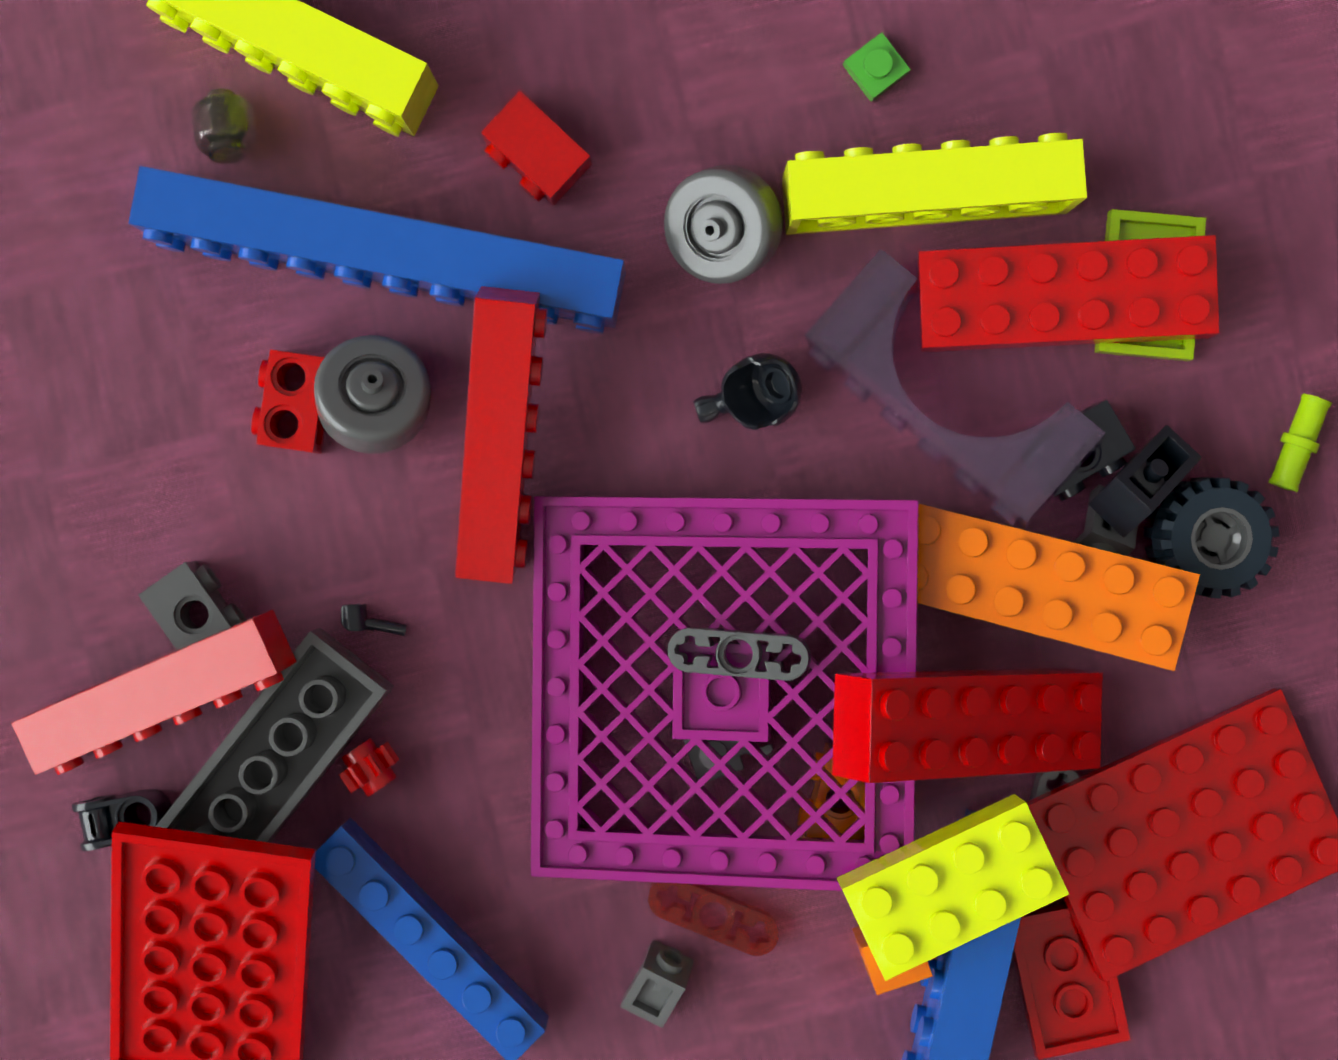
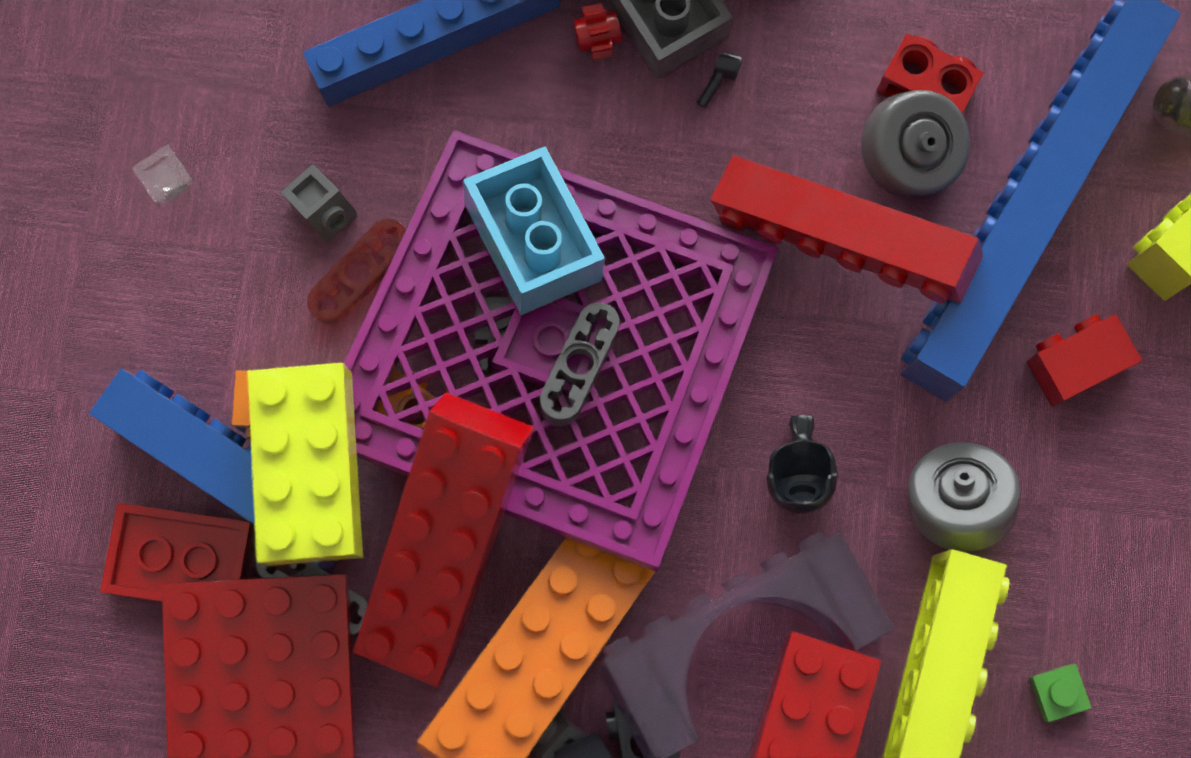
camera: 110 degrees right, 10 degrees down
none -> medium azure brick [463,146,605,315]

